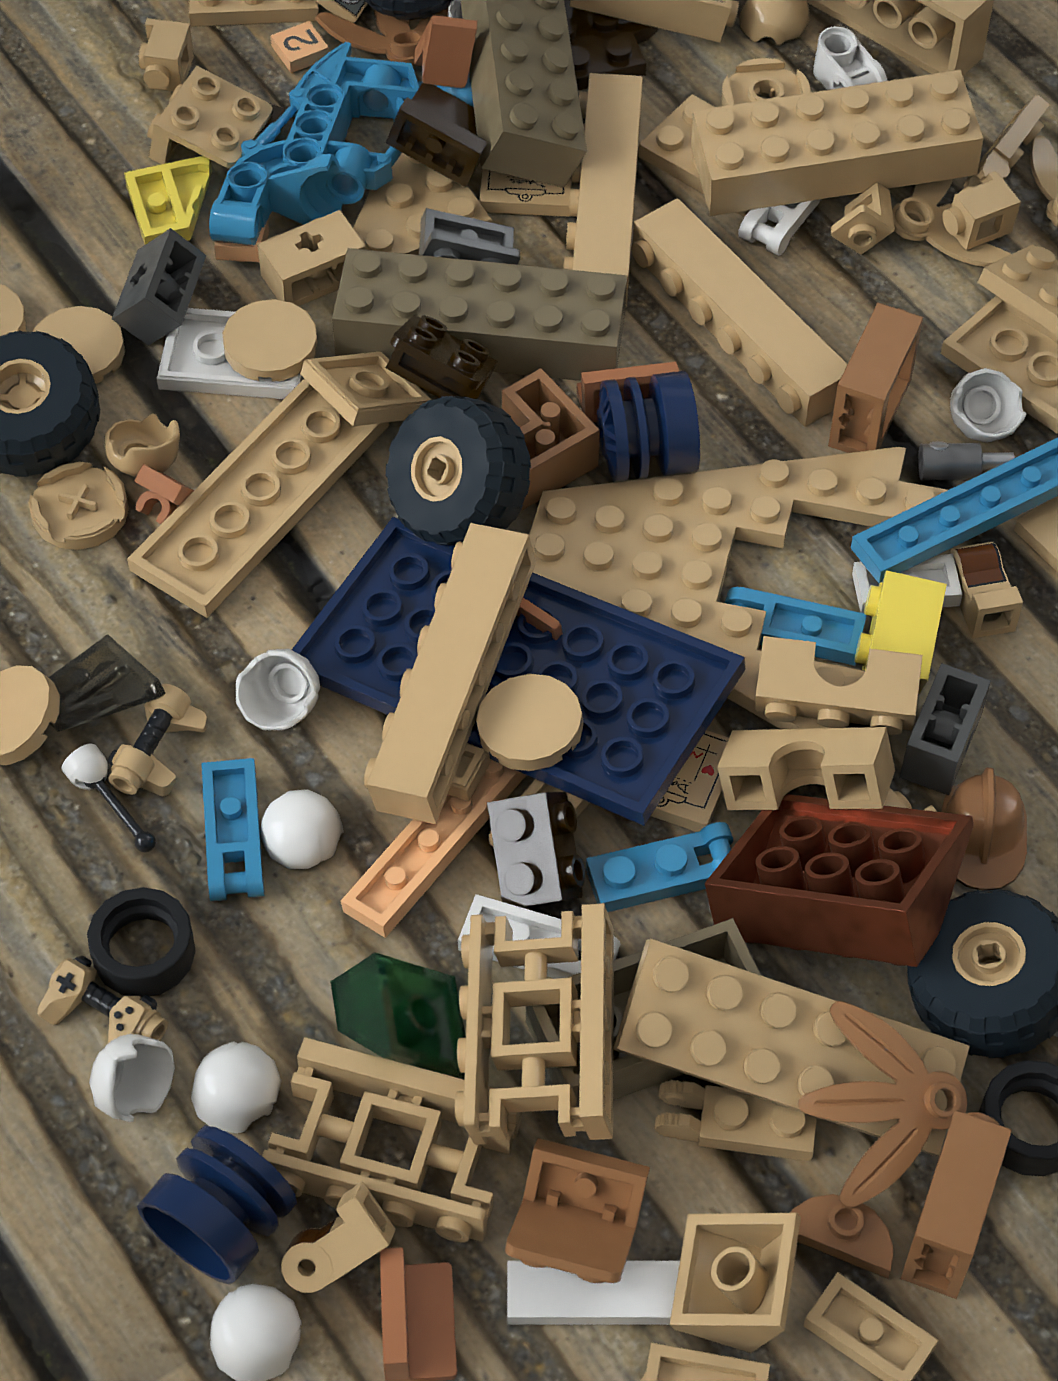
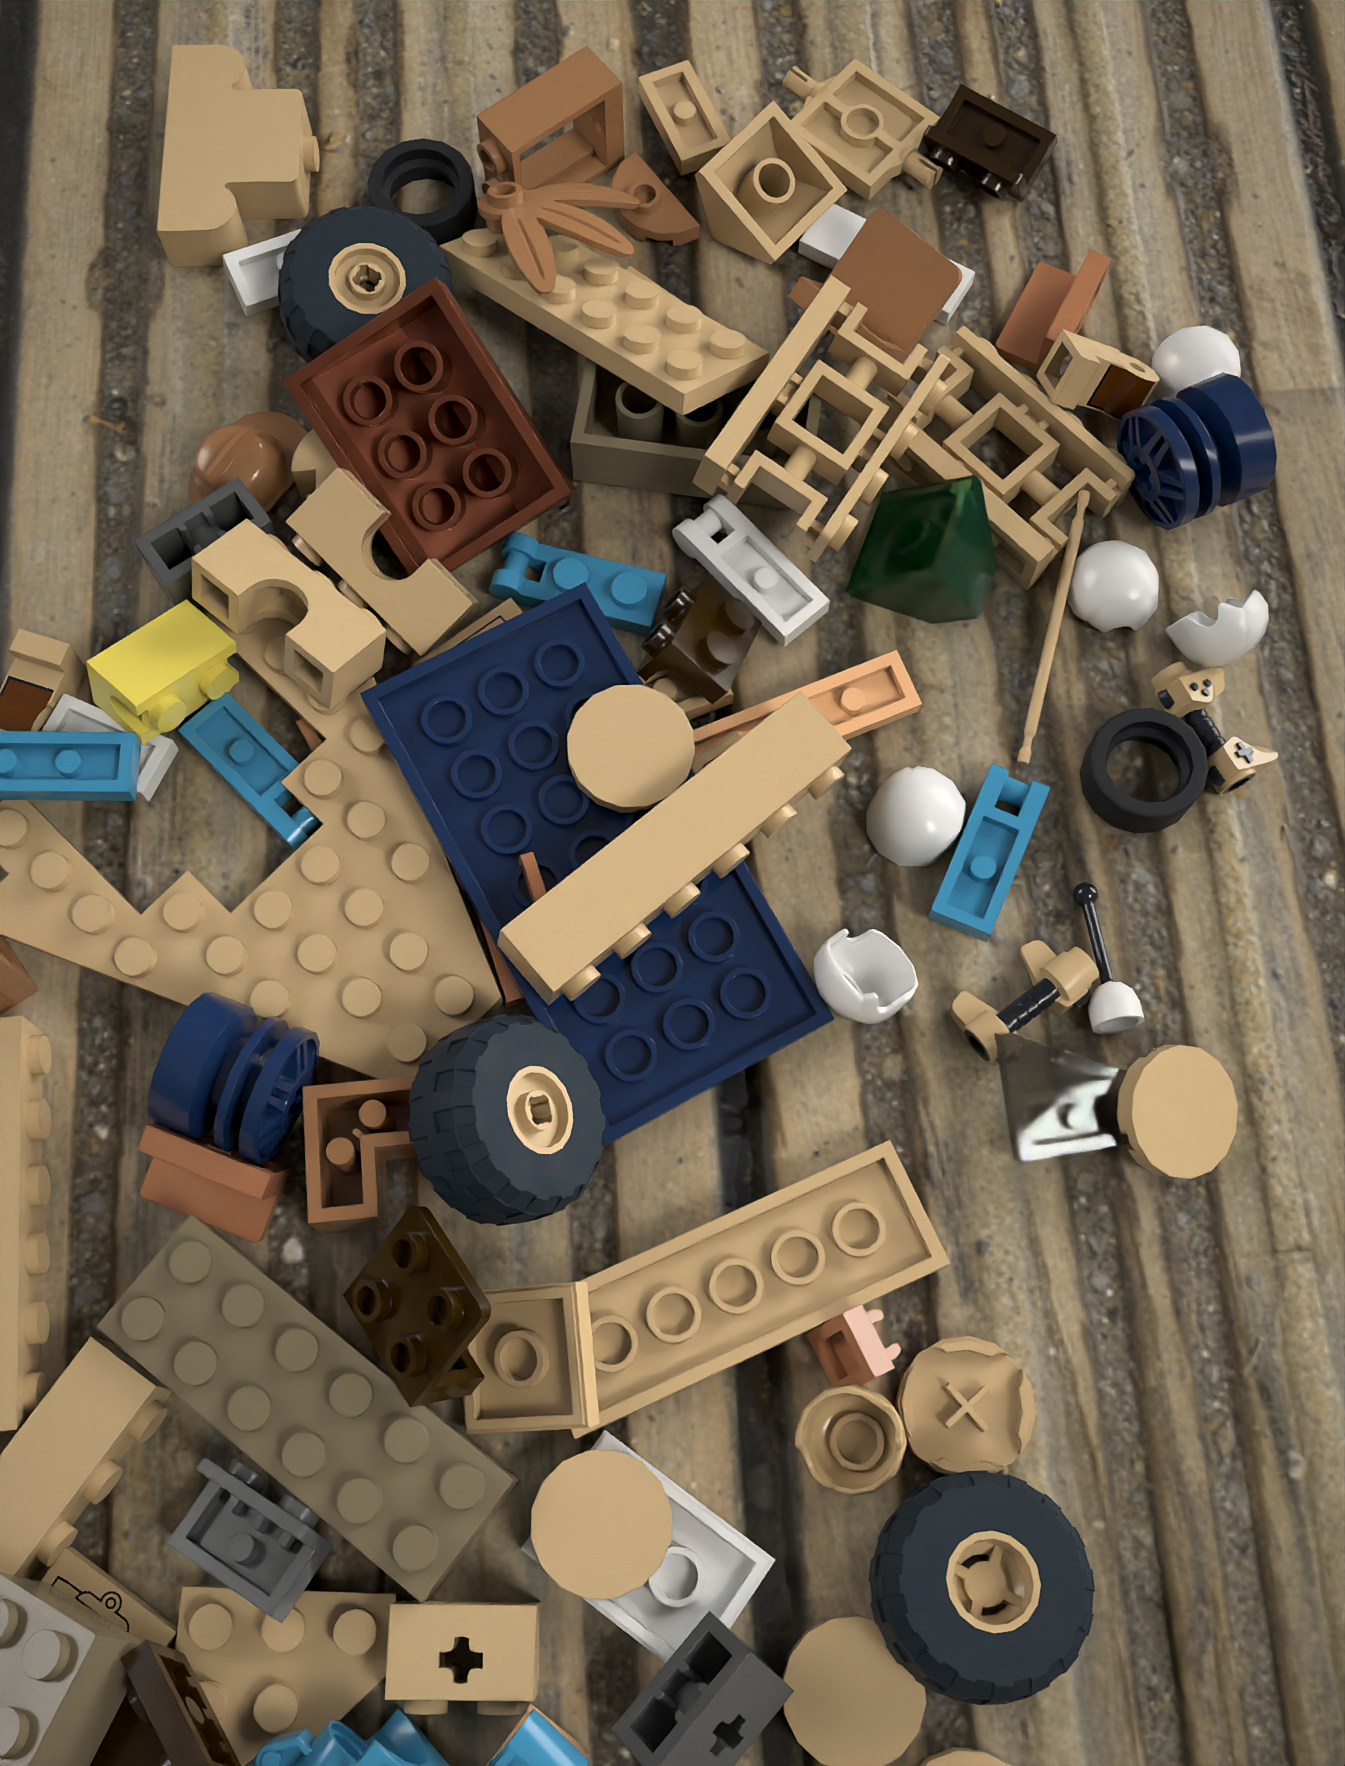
camera: 150 degrees left, 15 degrees up
none -> tan piece [1017,490,1091,765]

